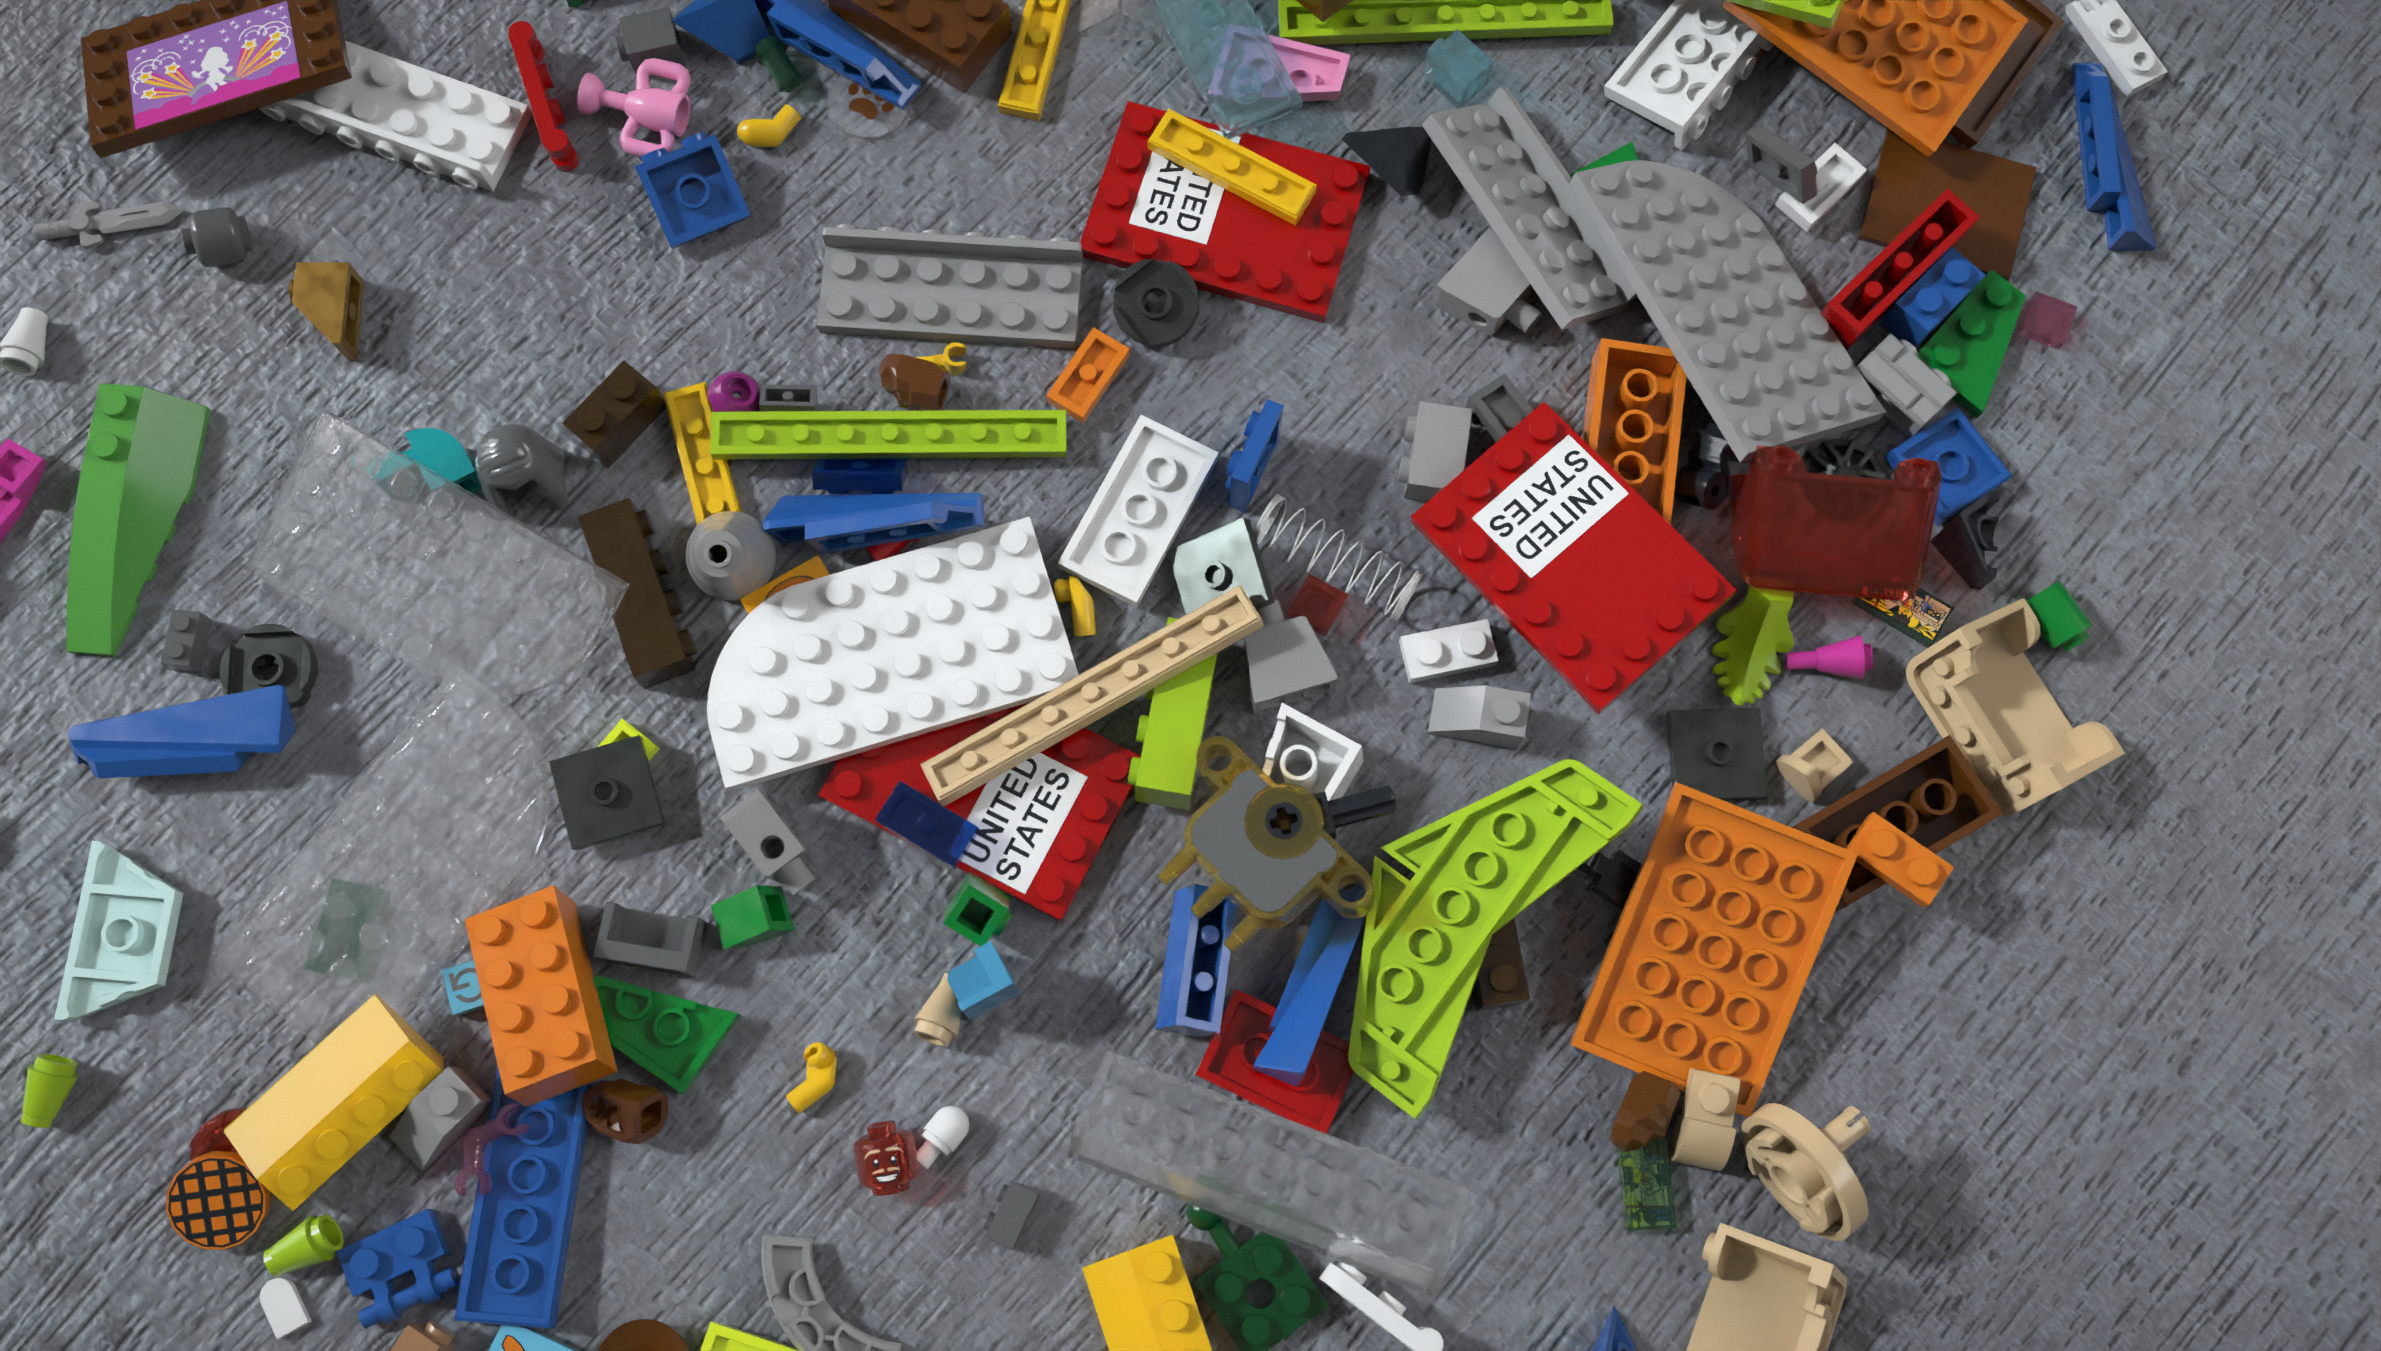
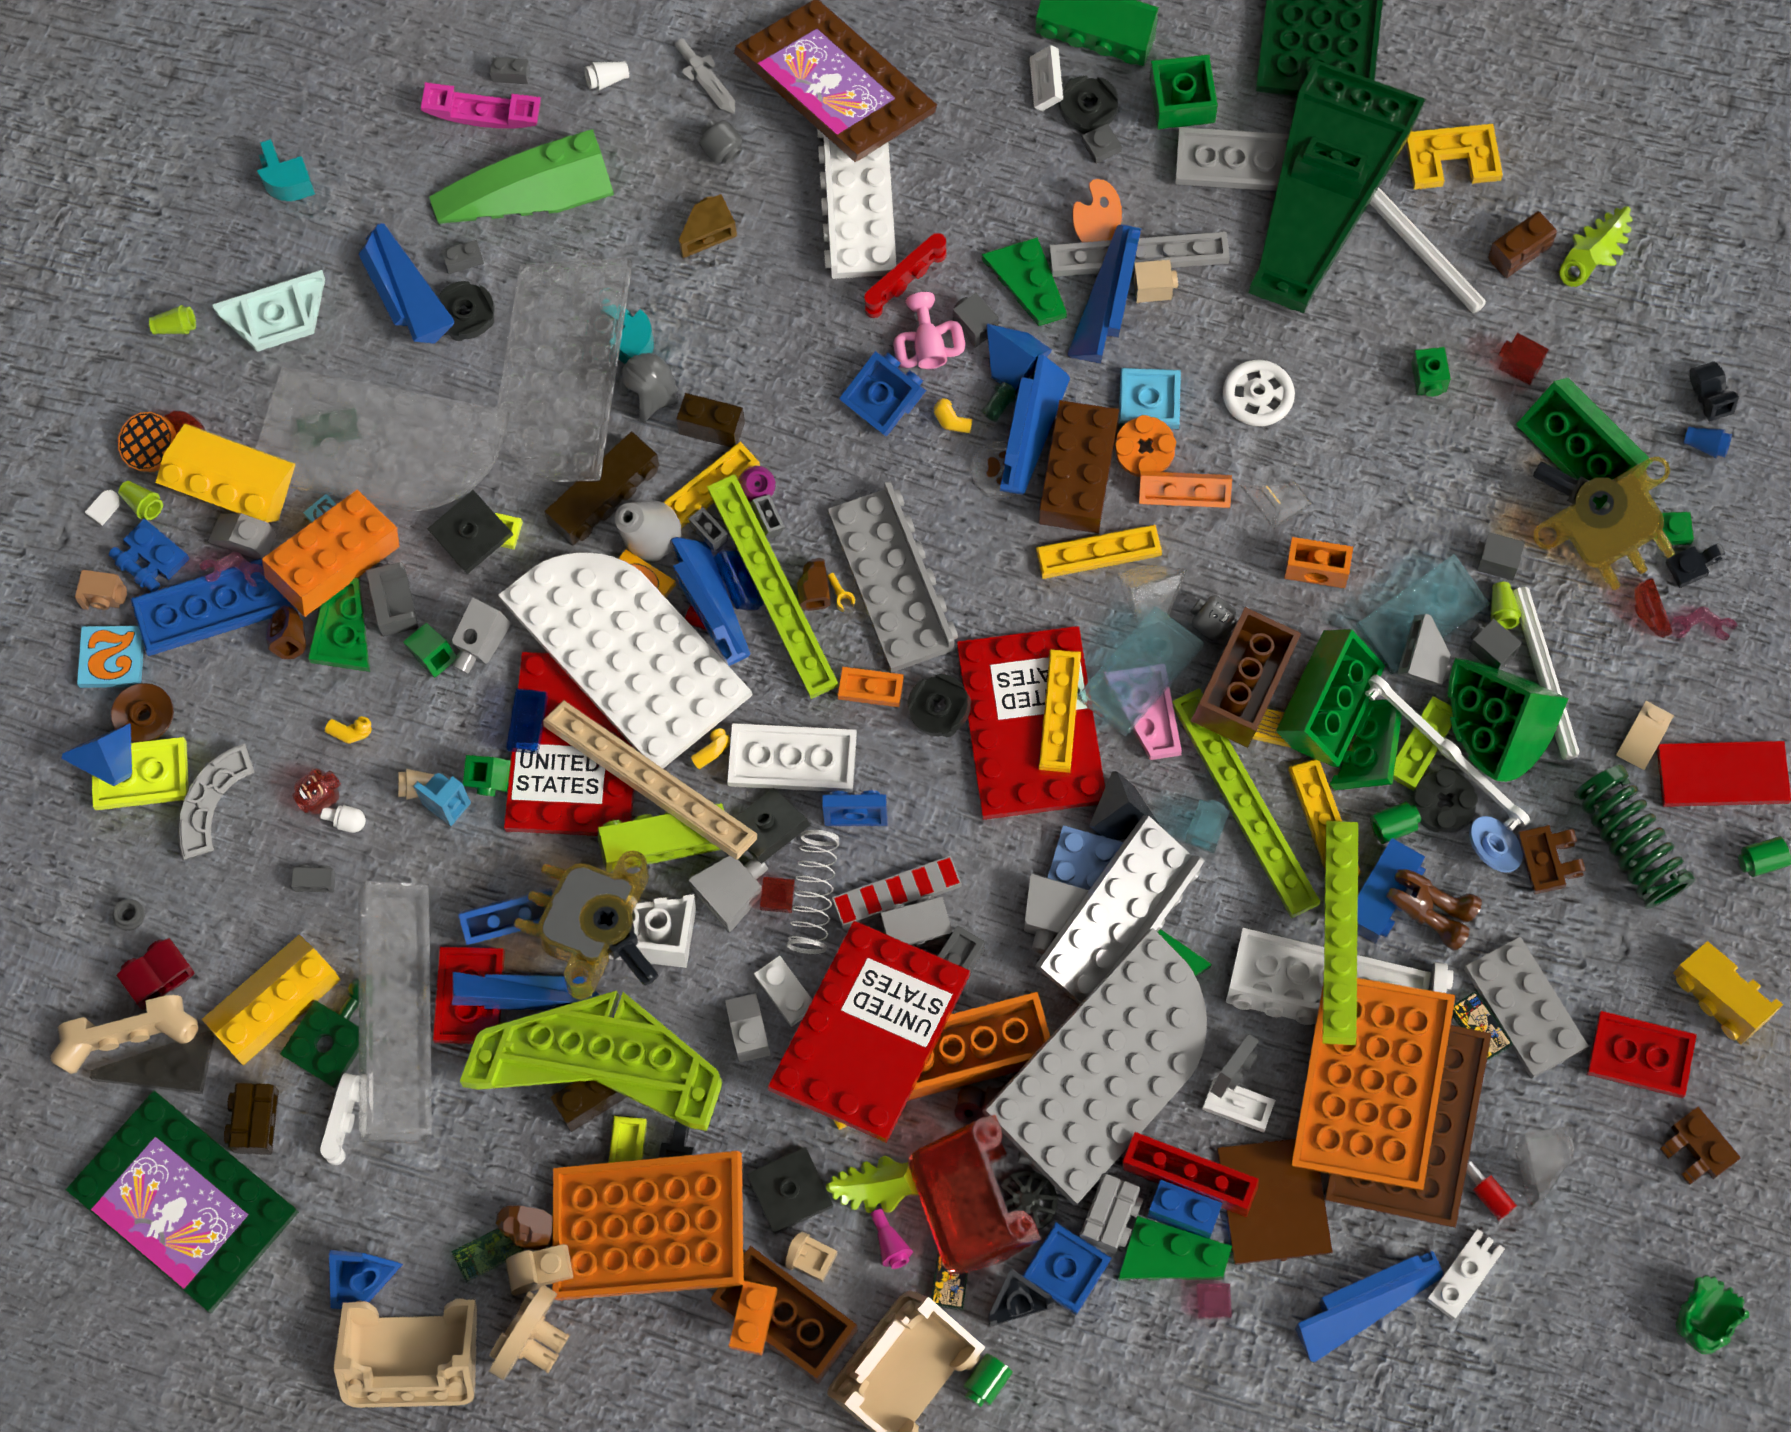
camera: 70 degrees right, 5 degrees down
none -> neon yellow tile [608,1116,647,1163]
none -> dark grey piece [688,507,729,552]
none -> tile [832,856,962,929]
none -> medium blue plate [1047,825,1124,890]

